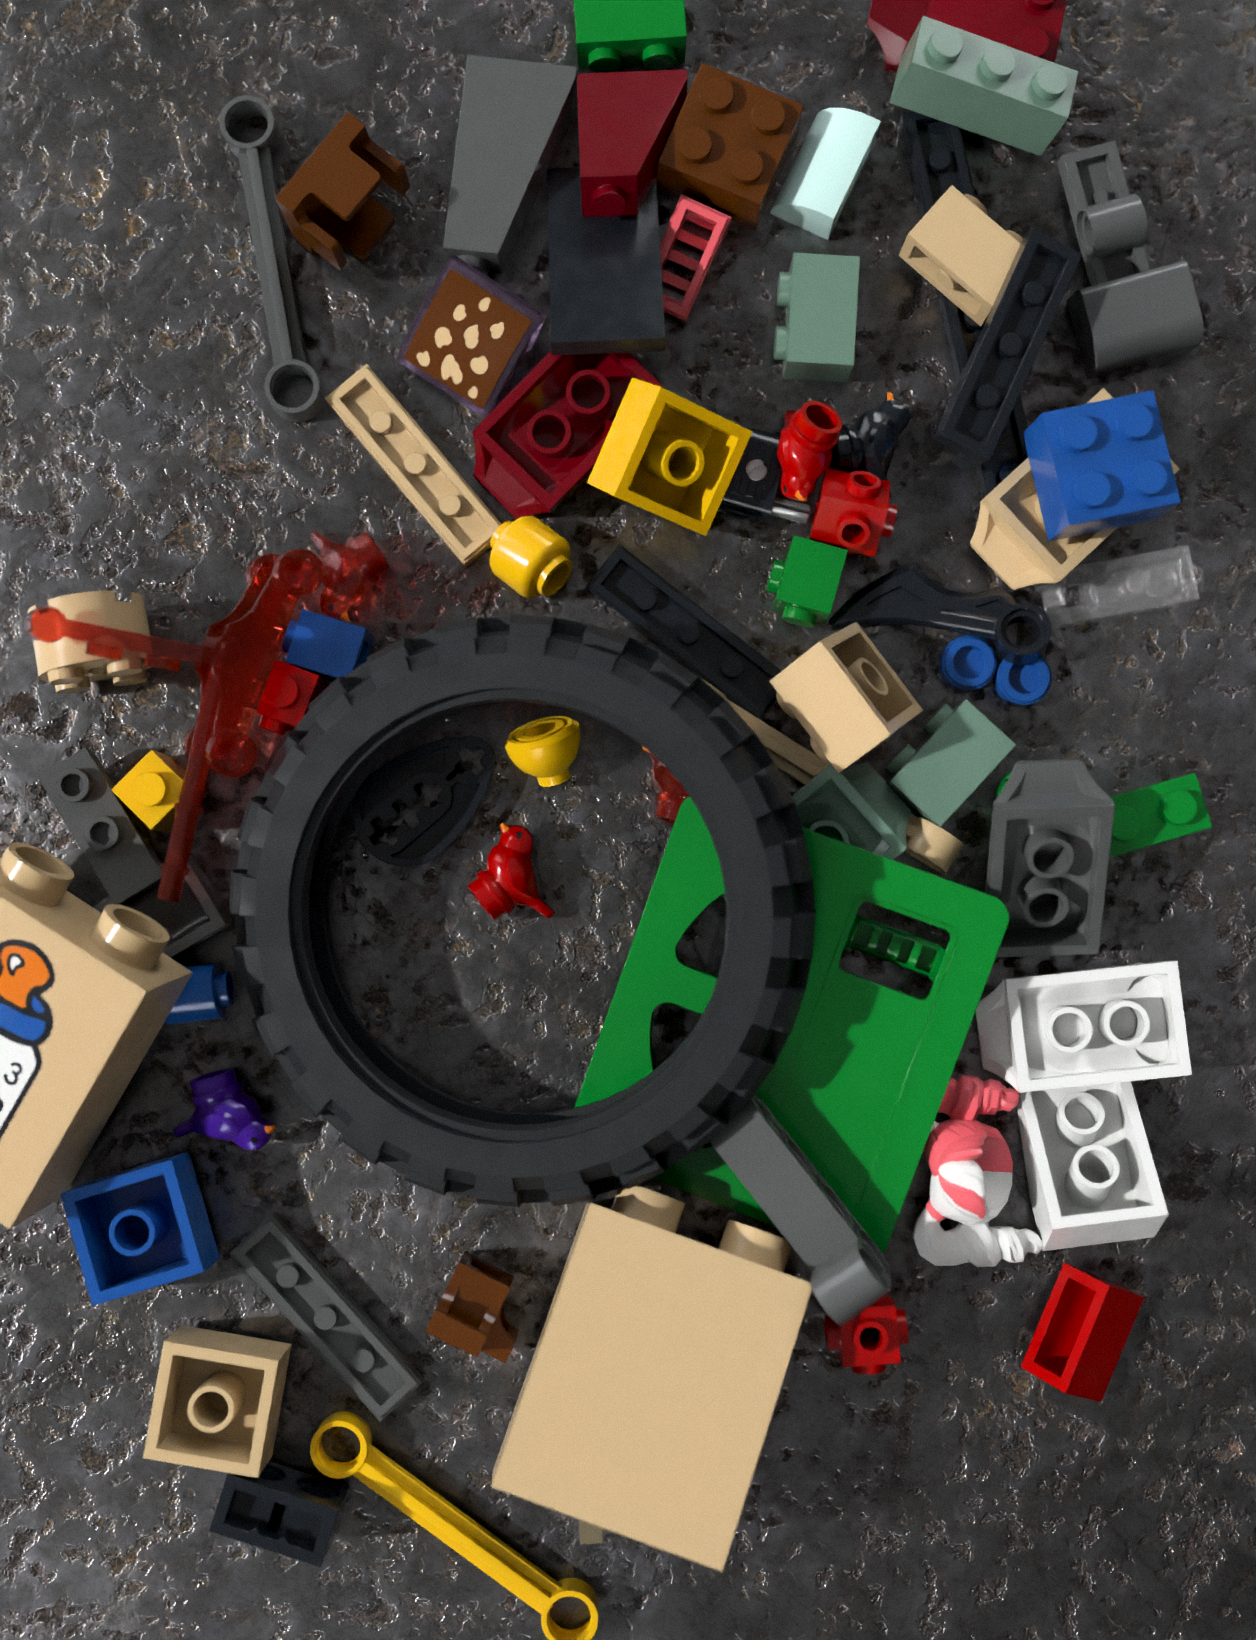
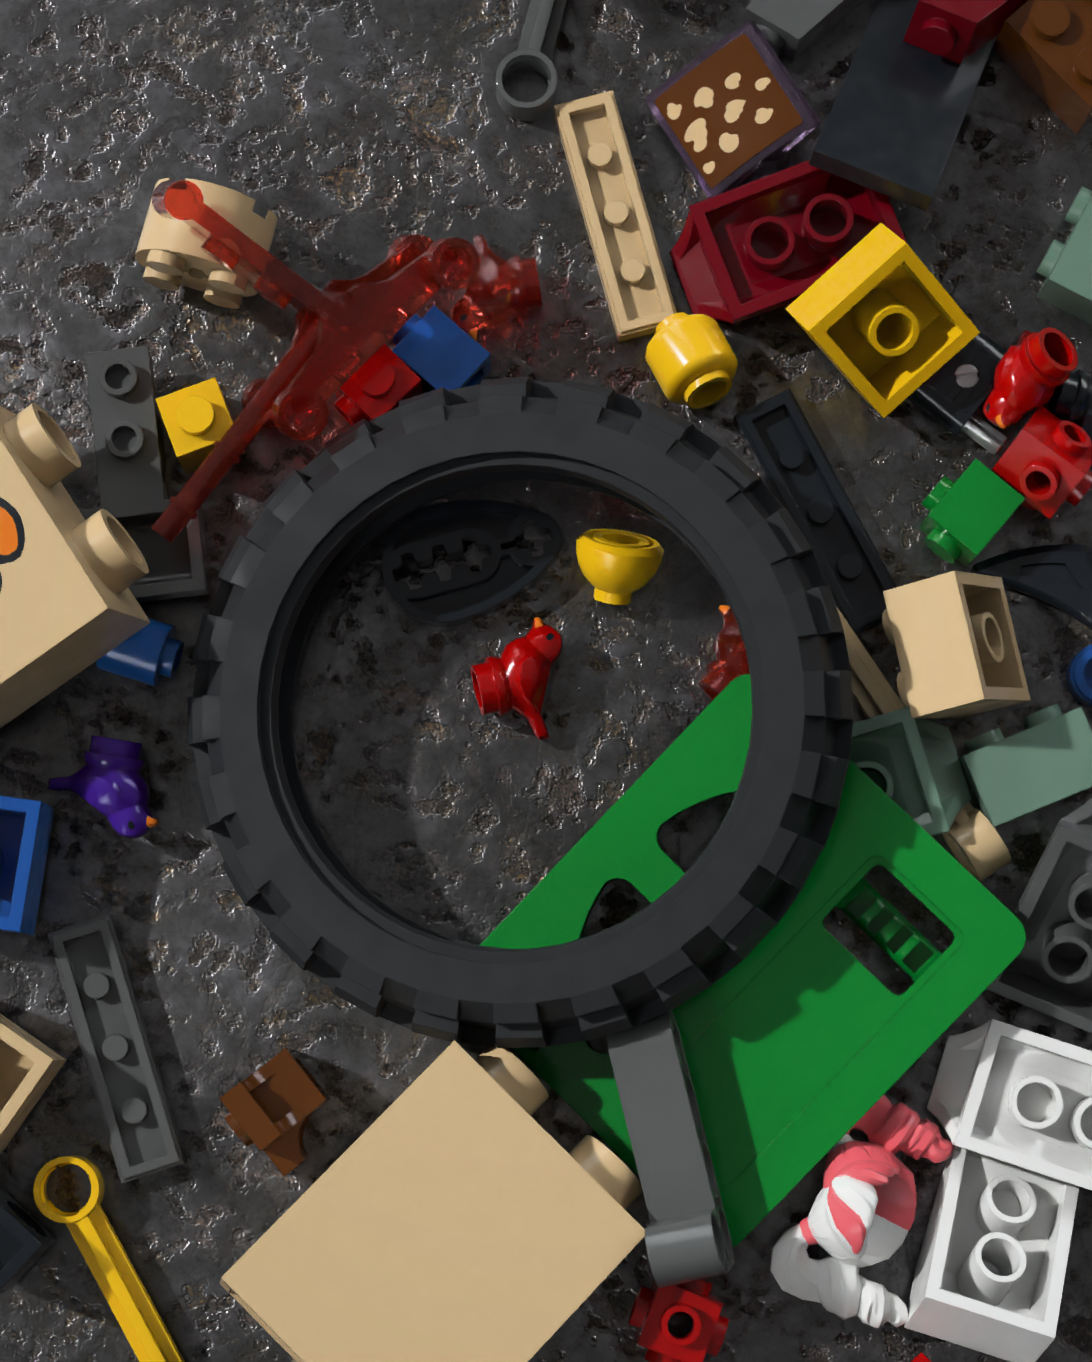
camera: 20 degrees right, 5 degrees down
coral slope [660,194,732,322] -> none

